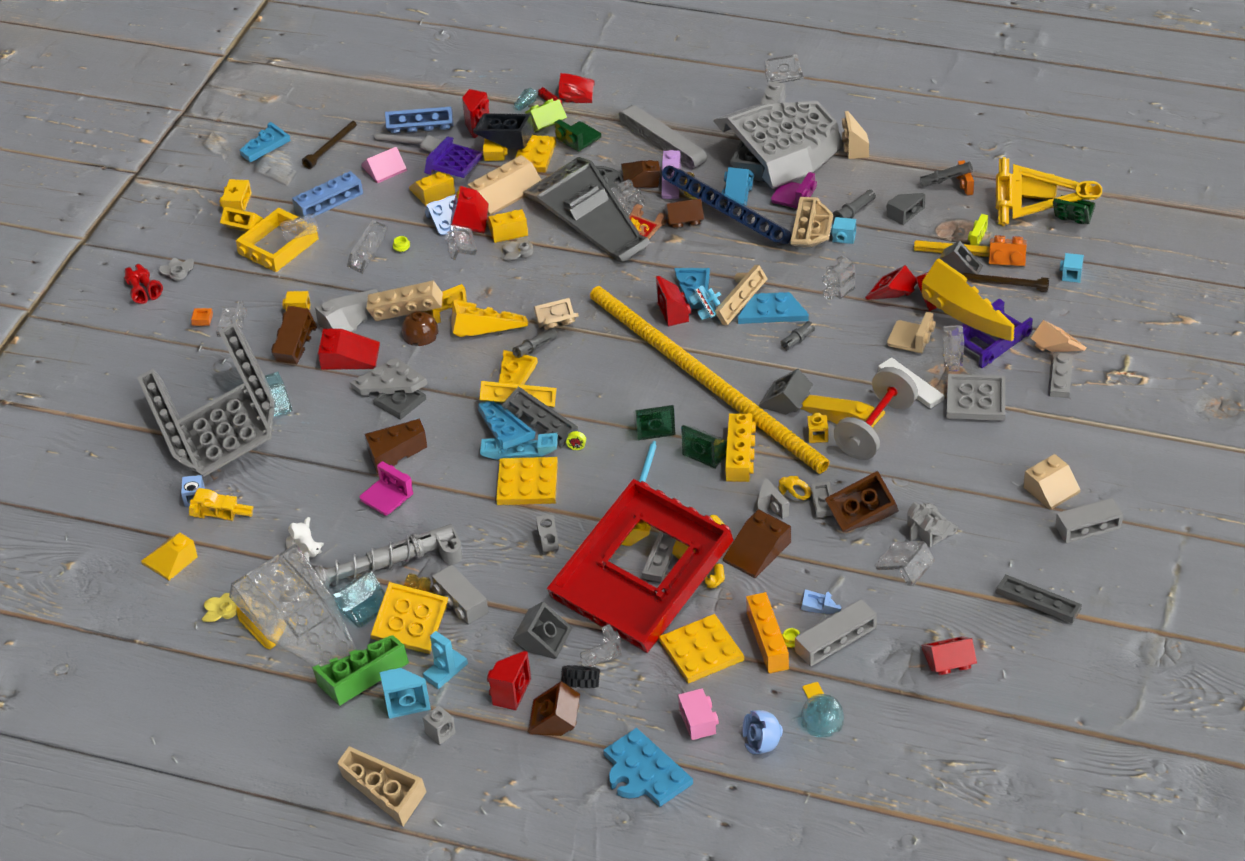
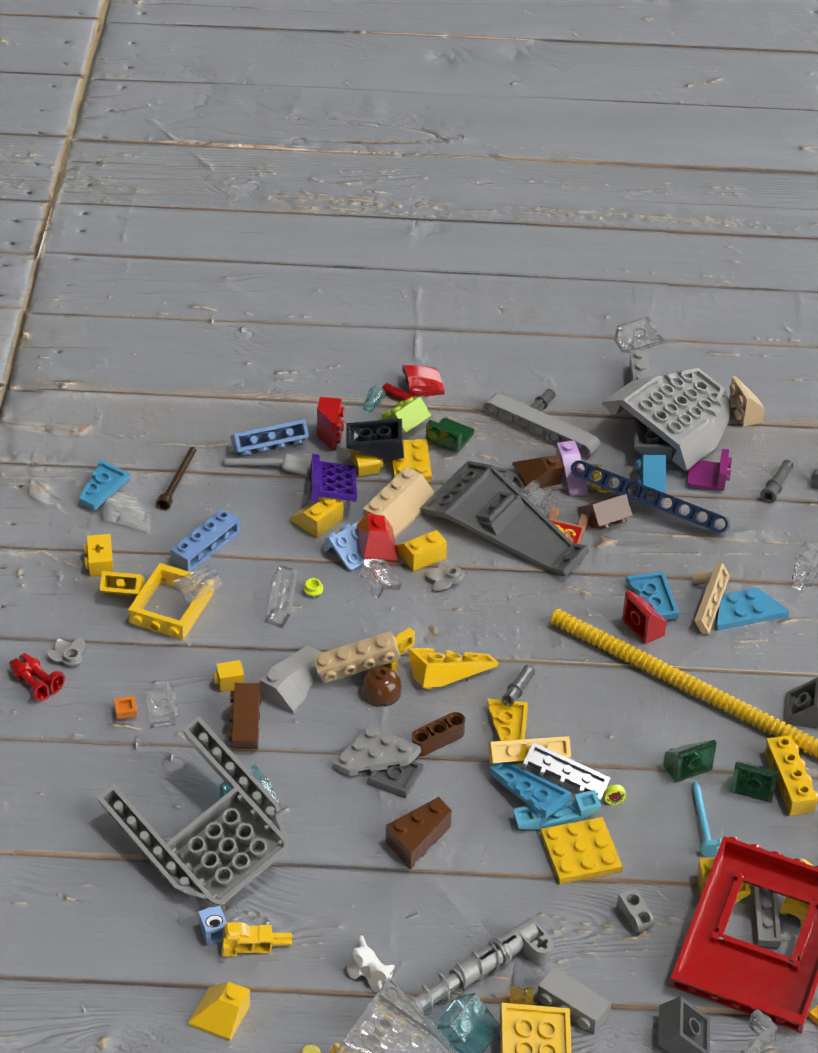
camera: 20 degrees left, 0 degrees up
red slope [318,328,380,370] -> none
dark pink bracket [360,461,413,515] -> none
bright pink slope [361,147,407,183] -> none
tan bracket [534,298,579,330] -> none
medium azure hips [689,285,721,320] -> none
dark grey pin [781,321,815,350] -> none
tan wedge [791,197,833,247] -> none
medium azure brick [830,217,856,244] -> none
none -> reddish brown beam [412,712,465,756]
none -> dark grey axle [530,389,556,411]

